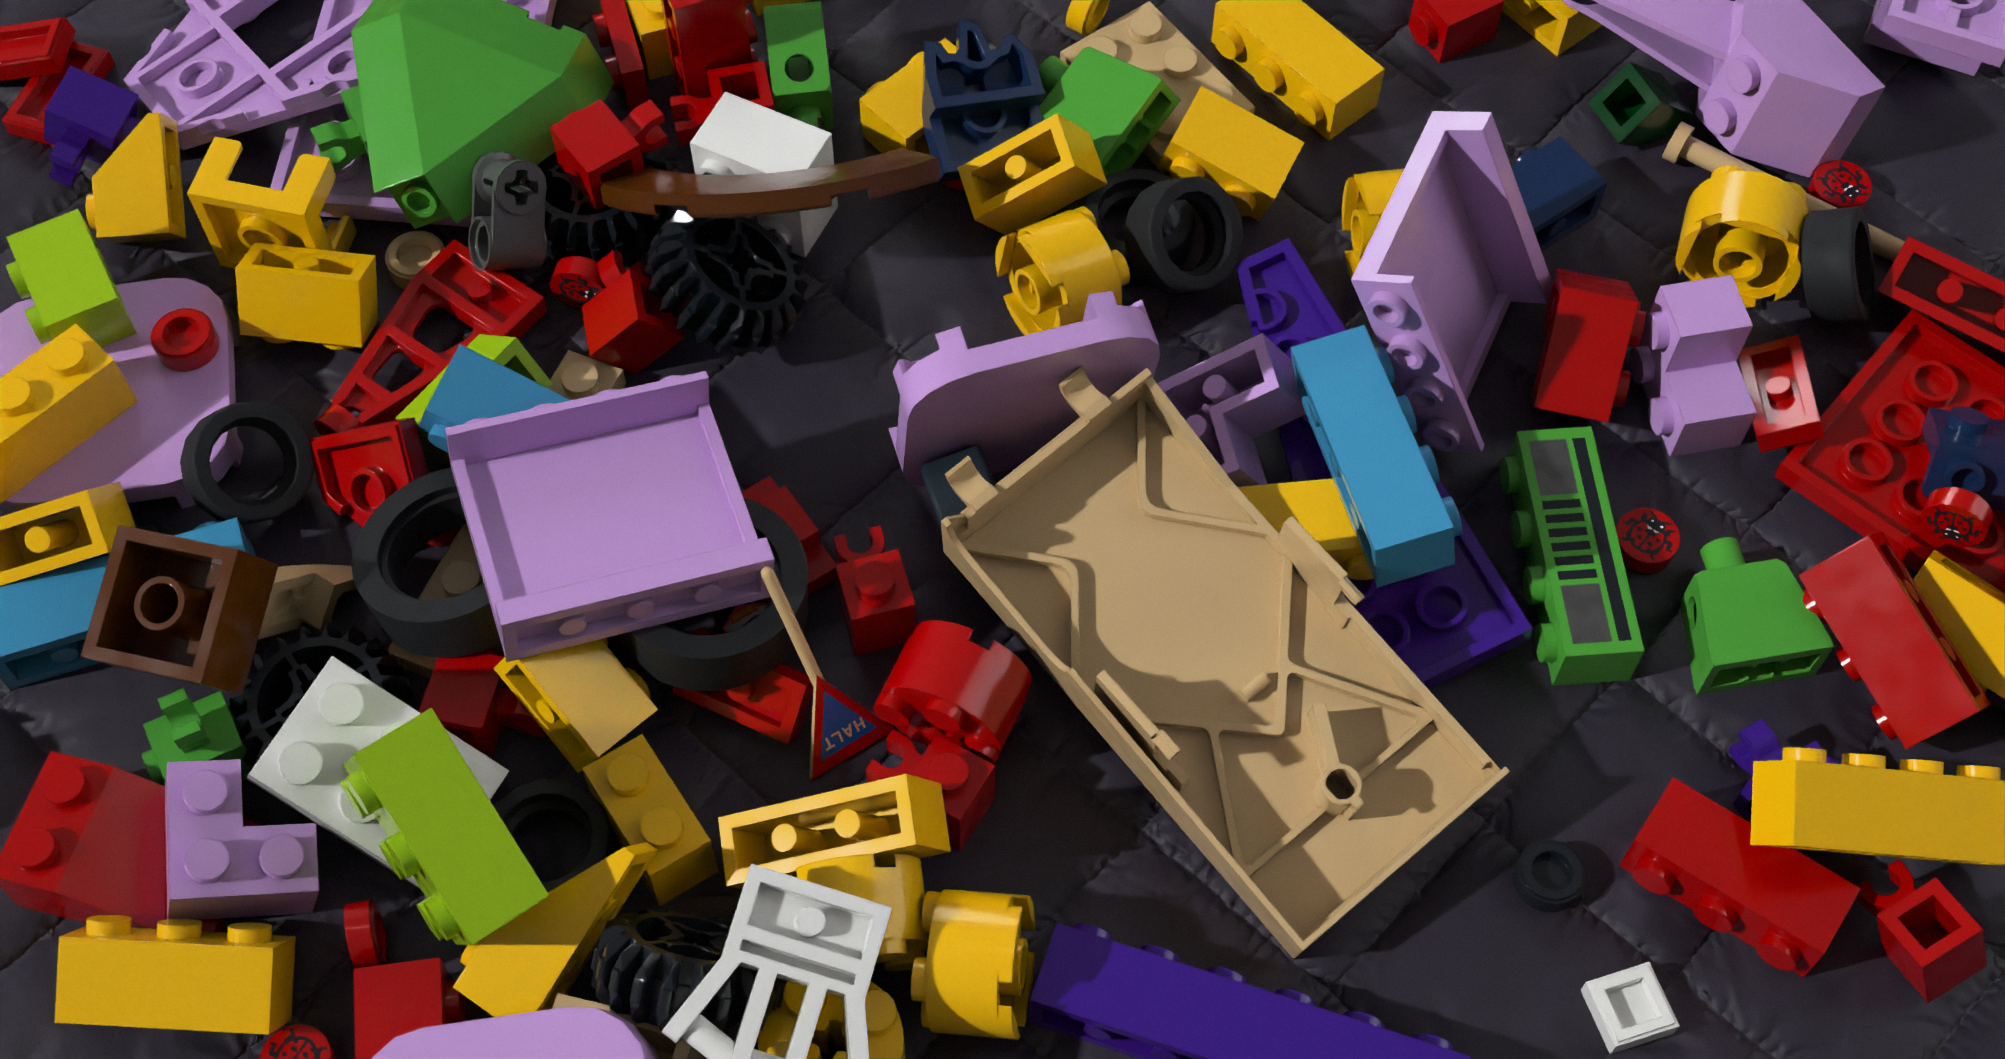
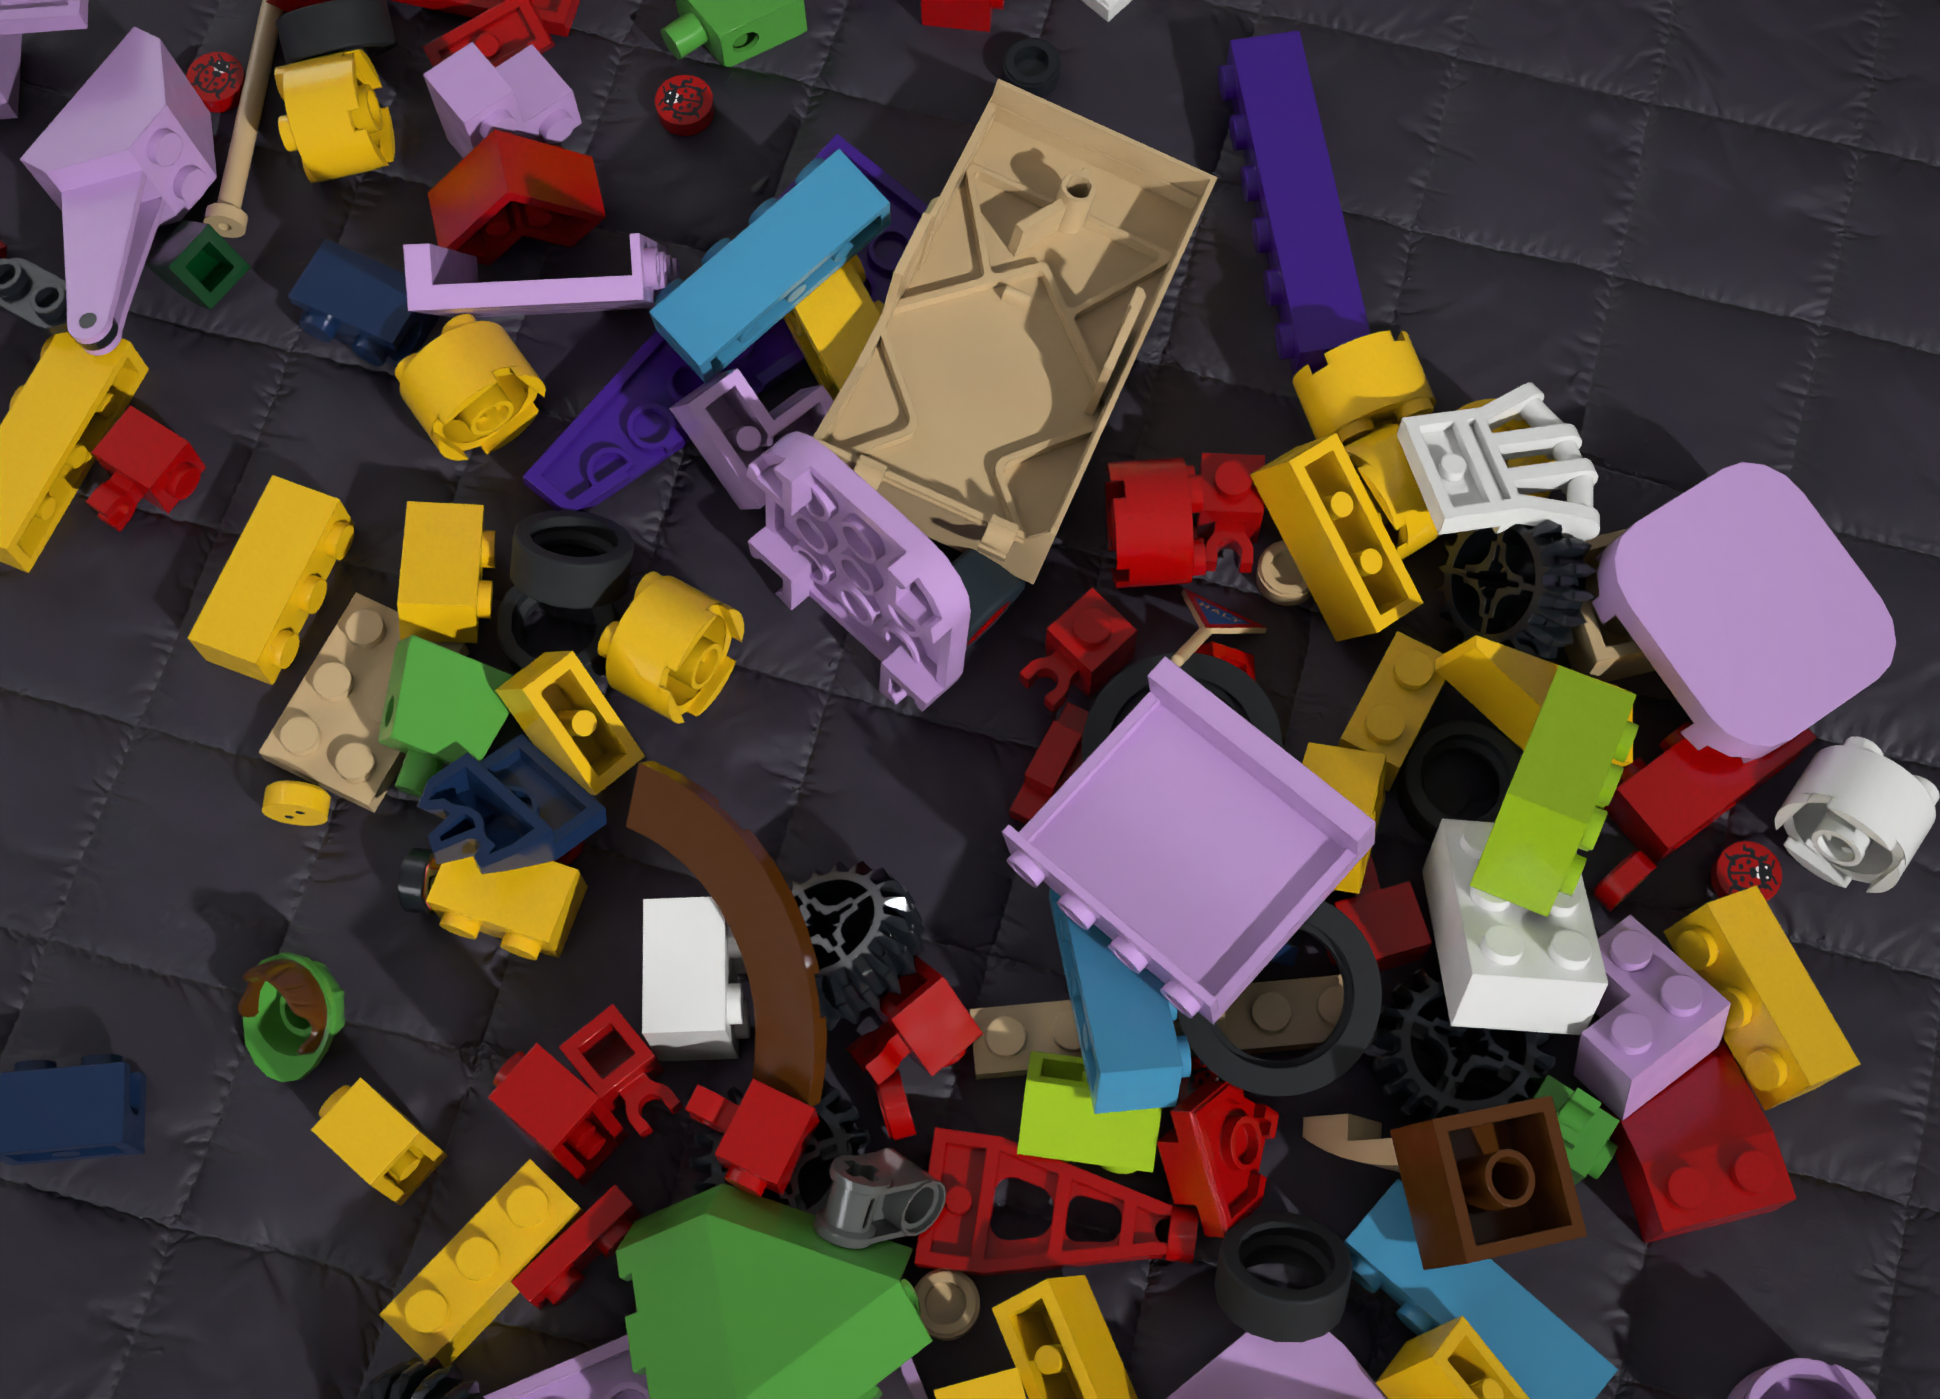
camera: 115 degrees left, 10 degrees up
bright green torso [763,1,834,131] -> none
bright green brick [1499,426,1644,686] -> none

